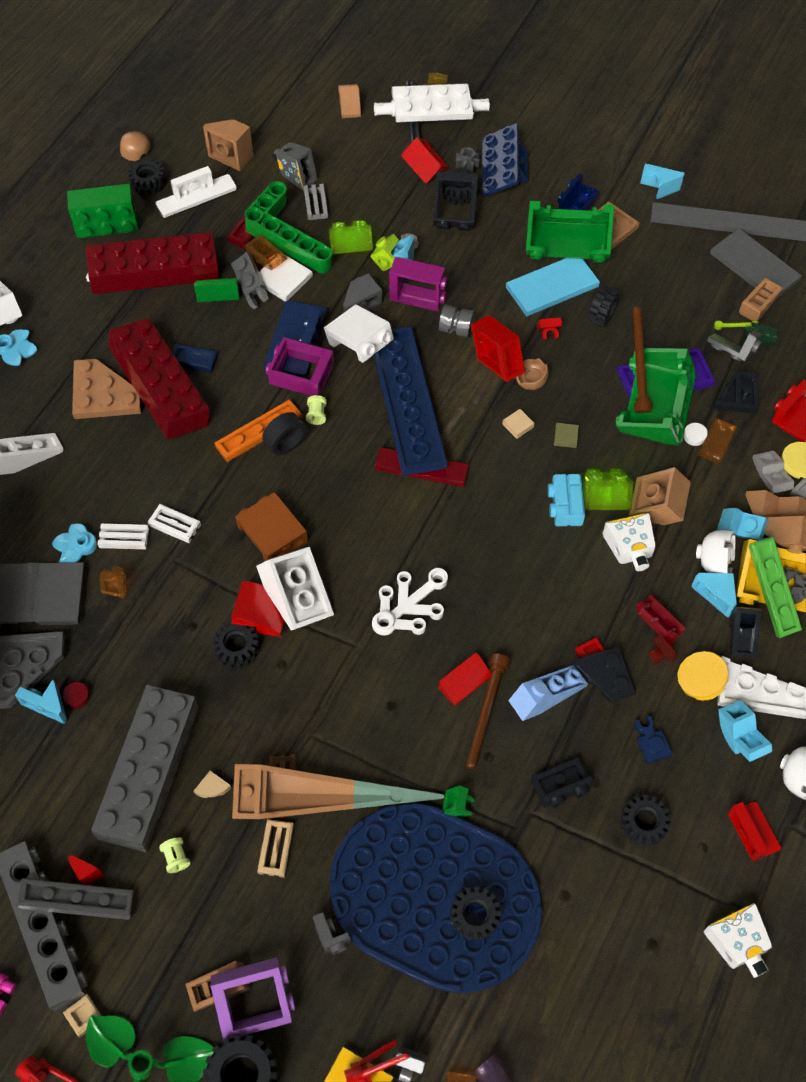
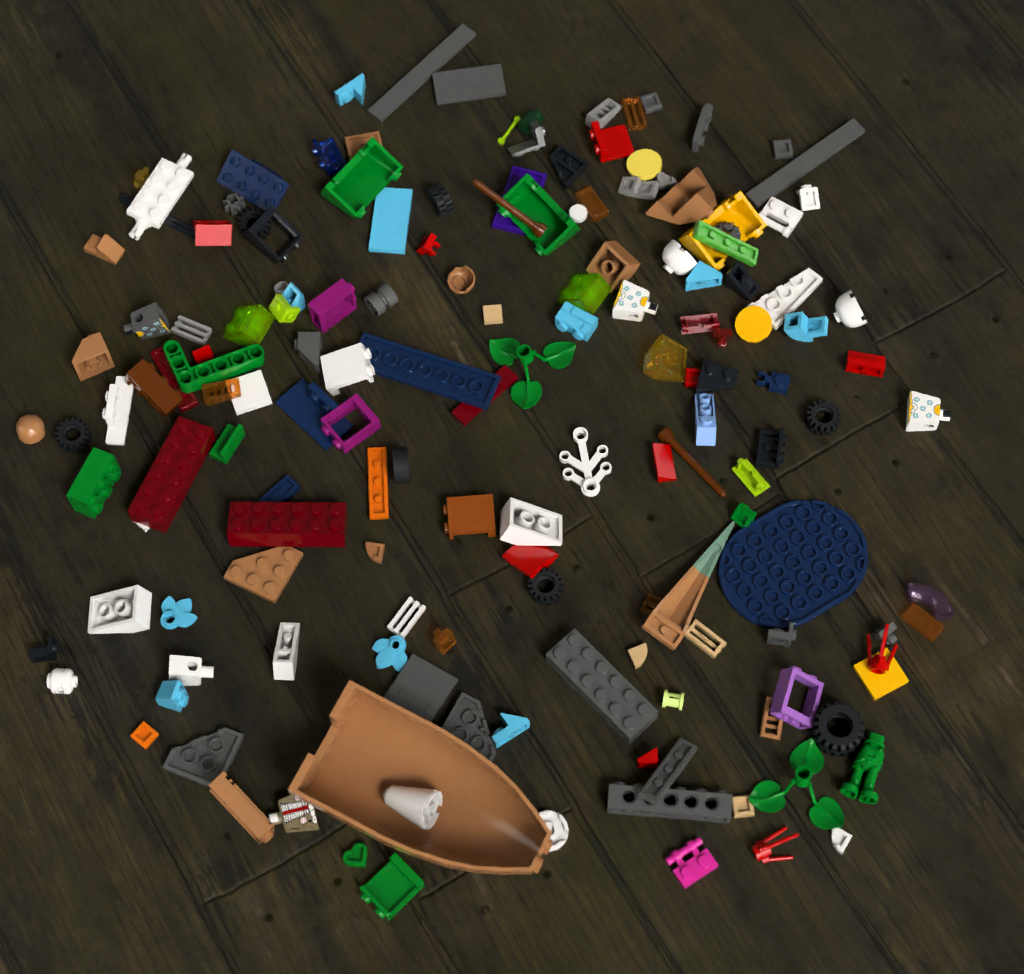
camera: 55 degrees left, 5 degrees up
dark red tile [63,682,90,709] -> none
white tile [148,504,201,543] -> none
dark grey hinge [231,252,268,309] -> none
yellowish green bush [306,395,327,425] -> none
black tyre [450,887,501,941] -> none
red window [471,315,525,382] -> none
olive tile [554,423,579,448] -> none
medium azure slope [717,508,769,541] -> none
medium nougat slope [739,278,783,321] -> none
none -> reddish brown wedge [125,359,183,418]
none -> red slope [192,344,215,365]
none -> medium nougat tile [365,541,385,564]
none -> green plant [489,338,576,409]
none -> clear yellow slope [643,334,687,383]
none -> lime hinge [731,458,770,497]

